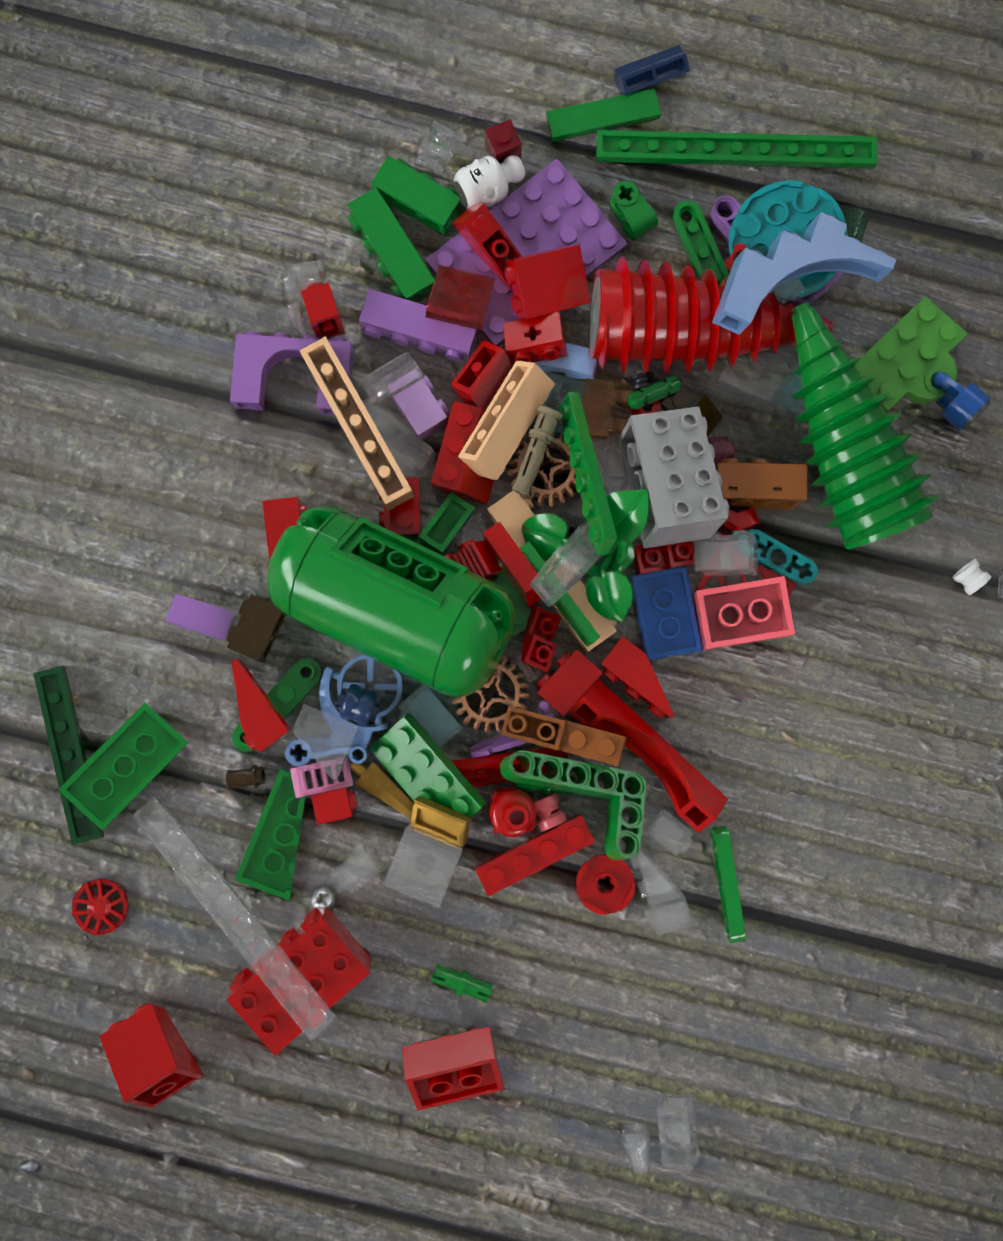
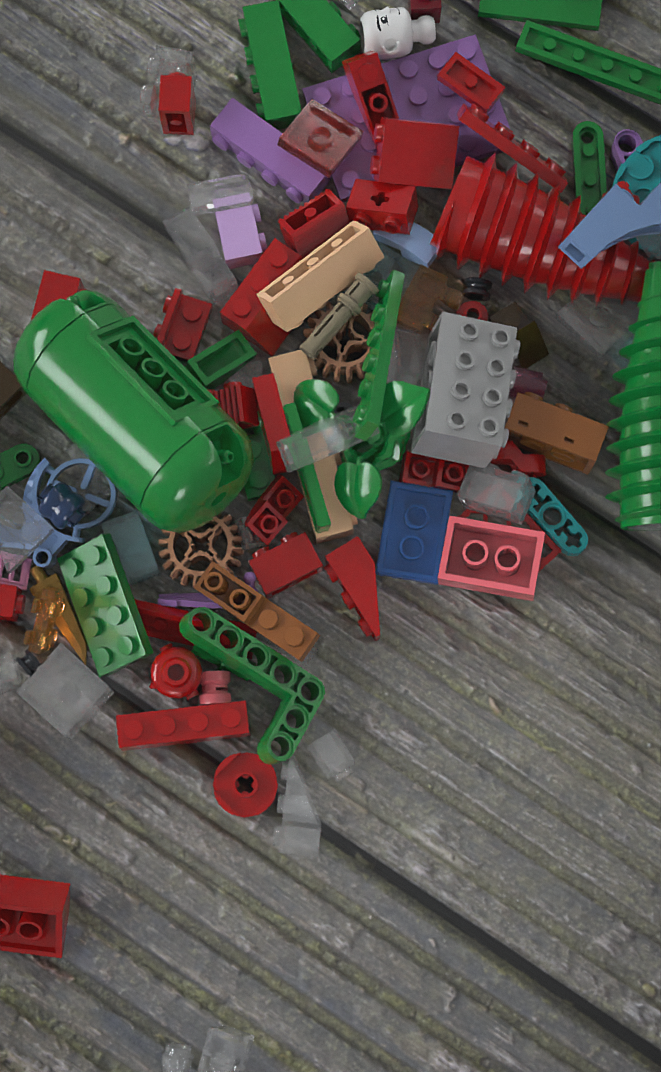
camera: 25 degrees right, 5 degrees down
medium lavender arch [230,331,354,416] -> none
light nougat brick [299,336,414,511] -> none
pearl gold tile [410,796,471,847] -> none
green pin [431,964,493,1003] -> none
red arch [568,679,728,833] -> none
green piece [610,181,659,241] -> none
green axle [627,375,681,410] -> none
green beam [711,826,746,943] -> none
none -> black bush [15,649,46,681]
none -> clear orange plate [23,586,65,654]
none -> red plate [437,52,505,113]
none -> red plate [456,103,569,193]

